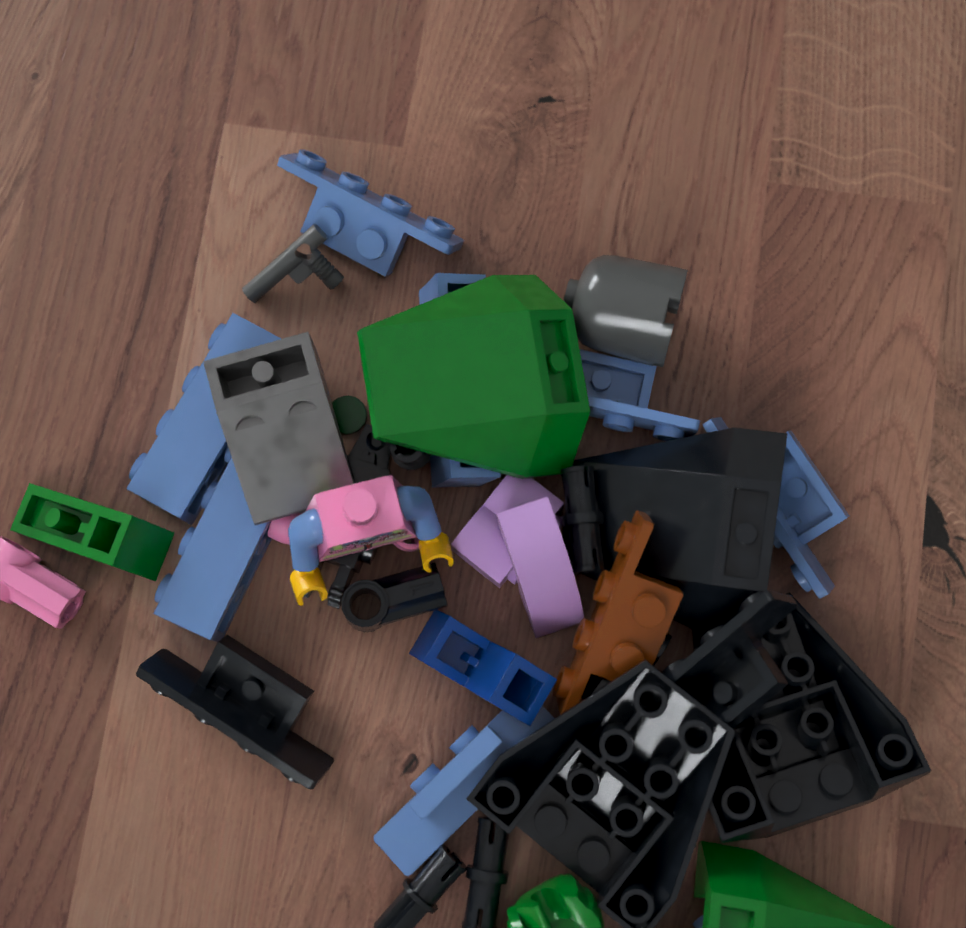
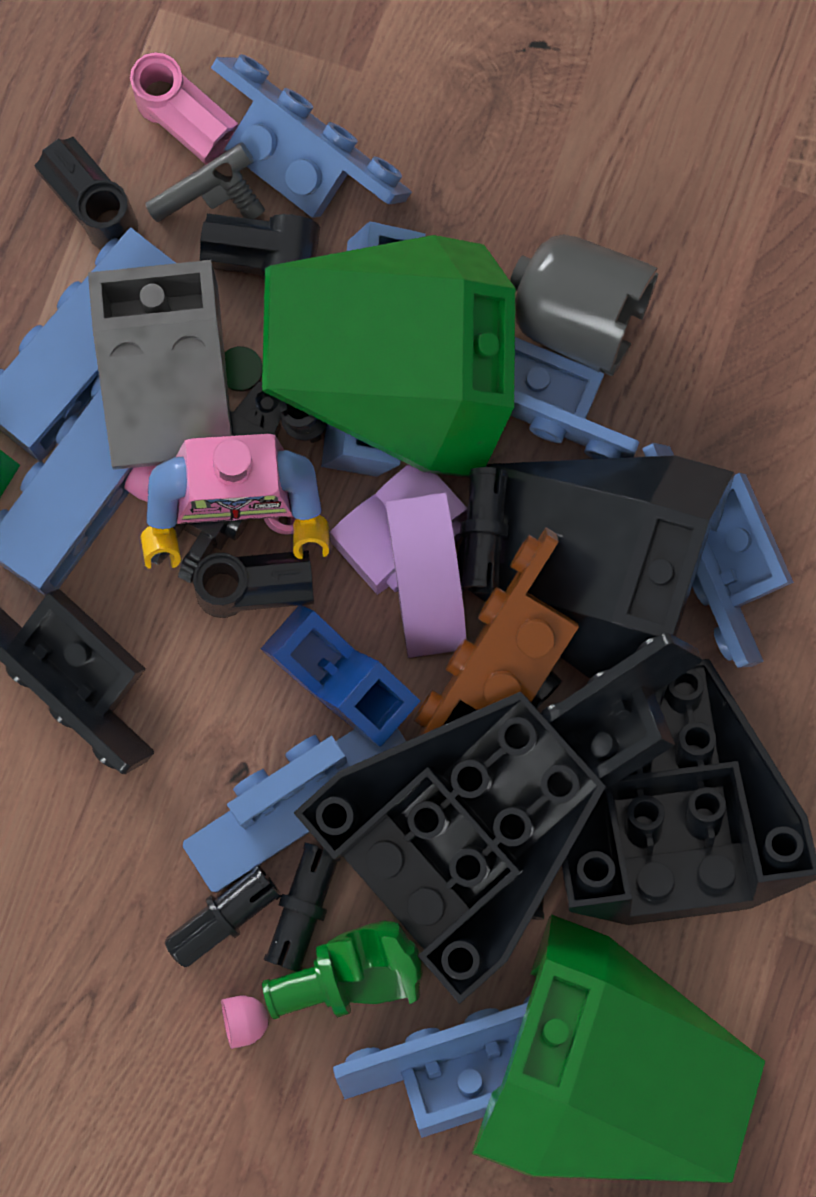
camera: 10 degrees right, 0 degrees up
none -> black piece [34,136,138,250]
none -> bright pink piece [130,52,239,164]
none -> black piece [199,213,321,280]

